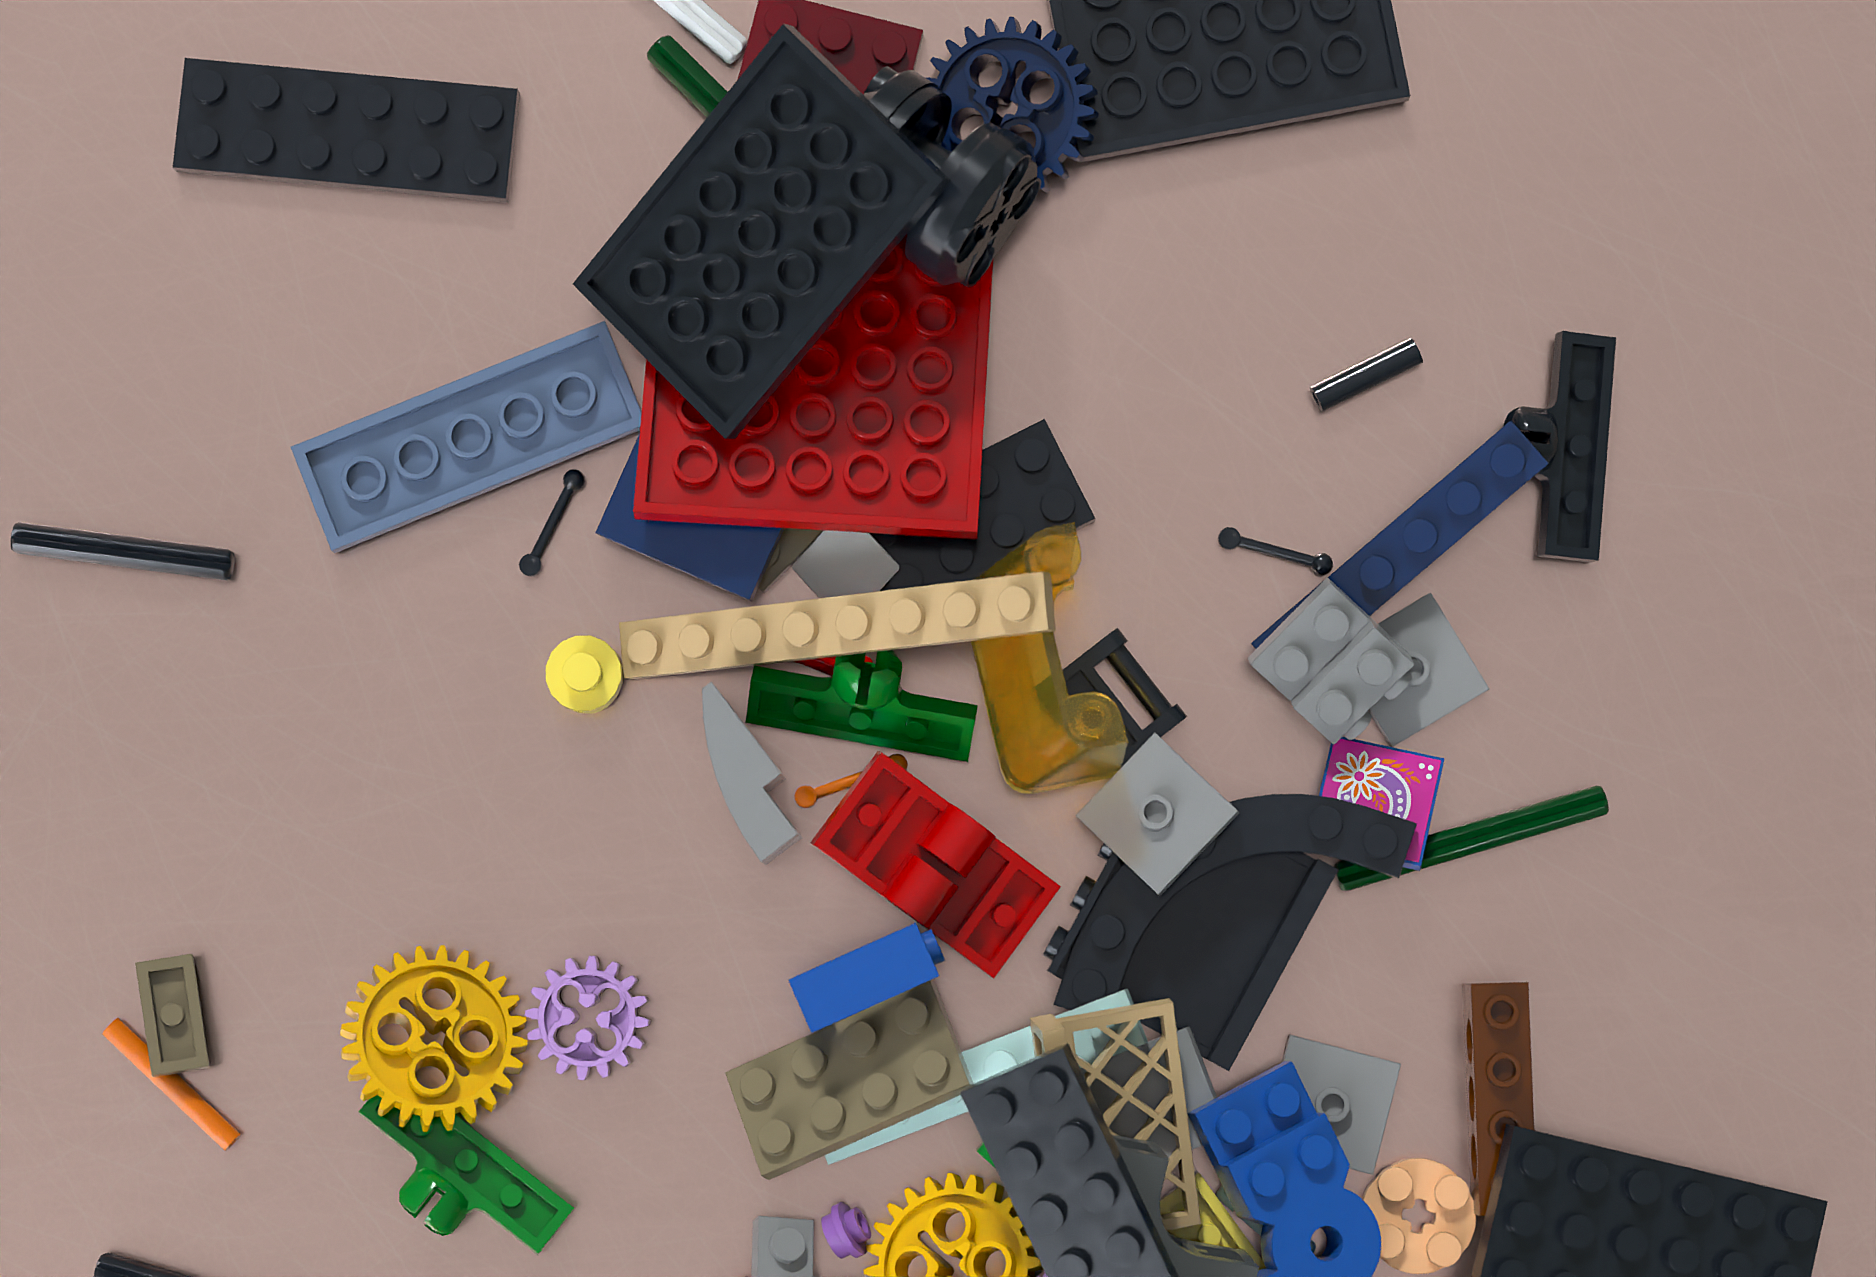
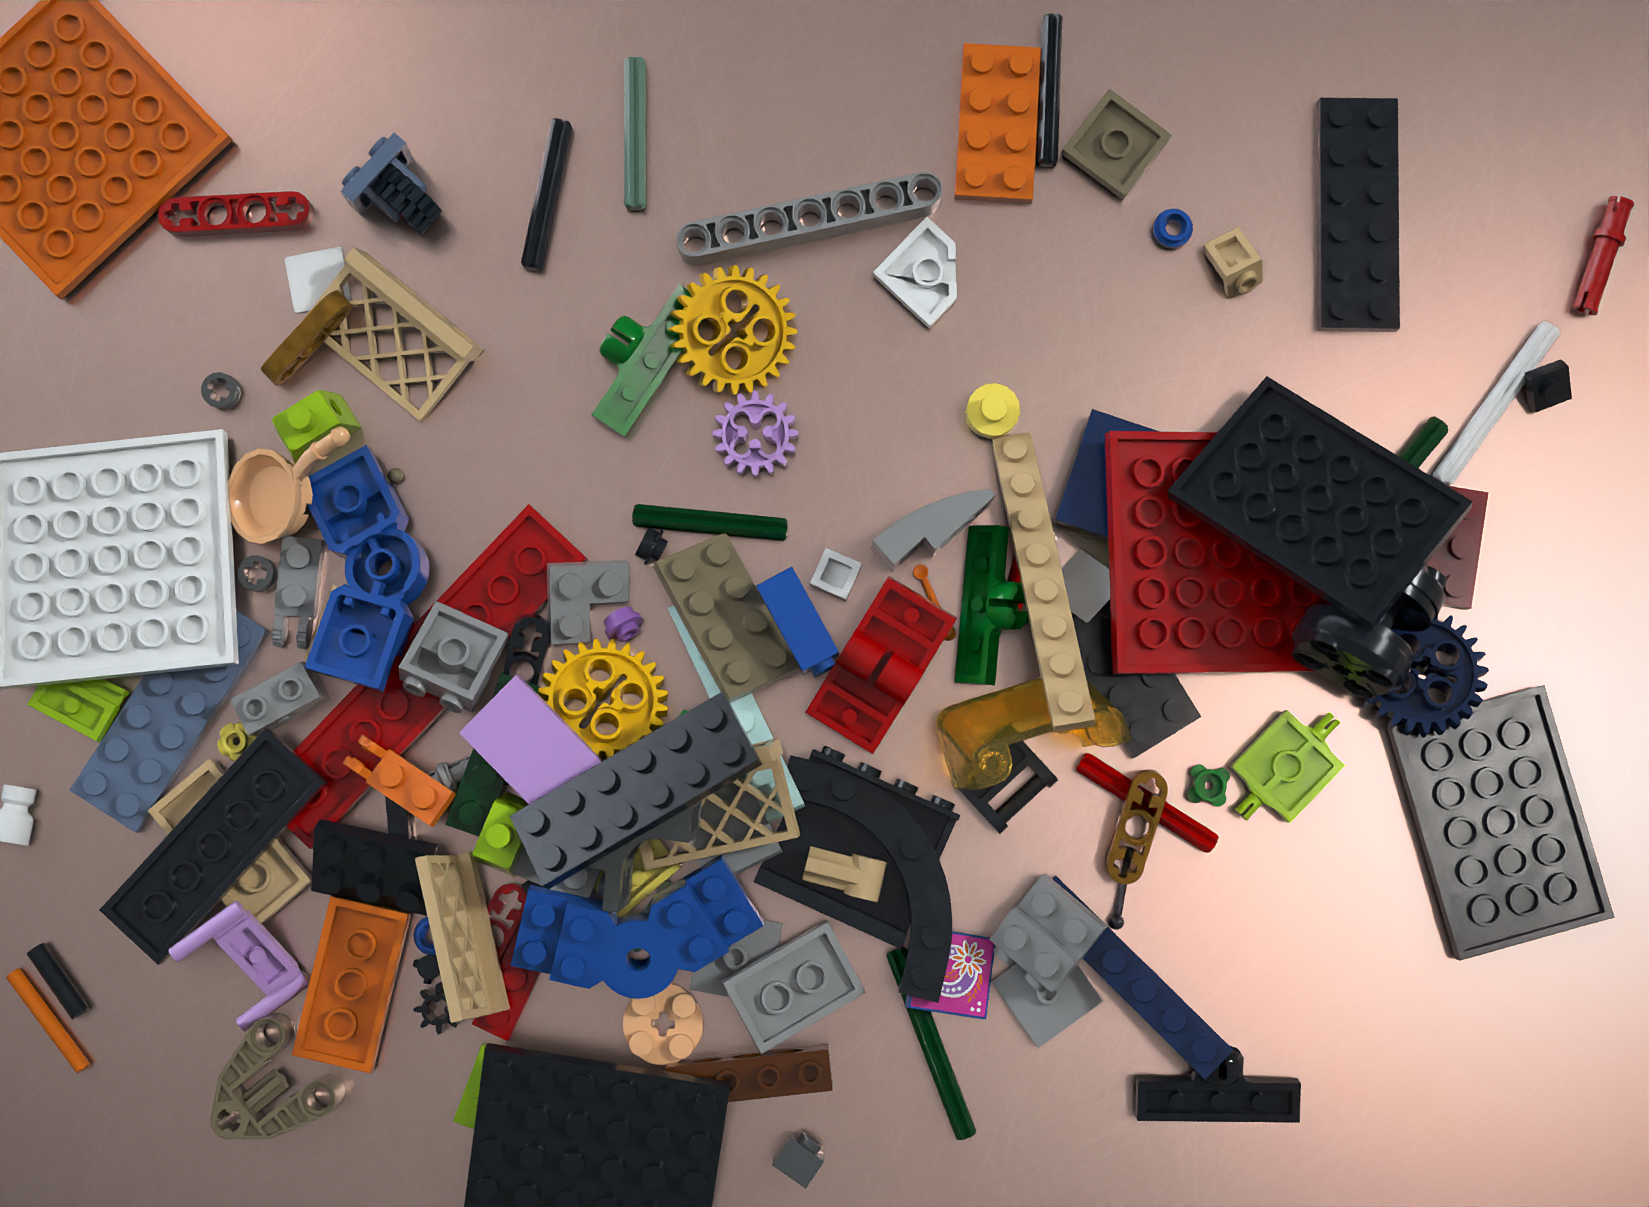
camera: 85 degrees right, 0 degrees up
orange piece [102,1018,241,1151] -> none
dark tan plate [135,954,210,1077] -> none
sand blue plate [291,321,642,553] -> none
black hinge [519,469,585,577] -> none
light grey plate [1076,733,1239,896] -> none
black piece [1310,338,1423,412] -> none
none -> sand green axle [624,57,646,210]
none -> dark green axle [632,504,788,541]
none -> black plate [635,527,668,565]
none -> light grey beam [676,172,943,266]
none -> light grey plate [721,921,866,1054]
none -> dark grey plate [772,1131,825,1189]
none -> tan piece [802,846,887,902]
none -> white plate [810,548,862,601]
none -> white plate [873,217,957,329]
none -> orange plate [954,43,1041,204]
none -> dark tan plate [1061,88,1172,200]
none -> red axle [1076,753,1219,853]
none -> pearl gold beam [1106,769,1168,884]
none -> blue plate [1153,209,1193,248]
none -> green plate [1187,764,1230,807]
none -> tan bracket [1204,227,1263,299]
none -> lime plate [1230,710,1346,823]

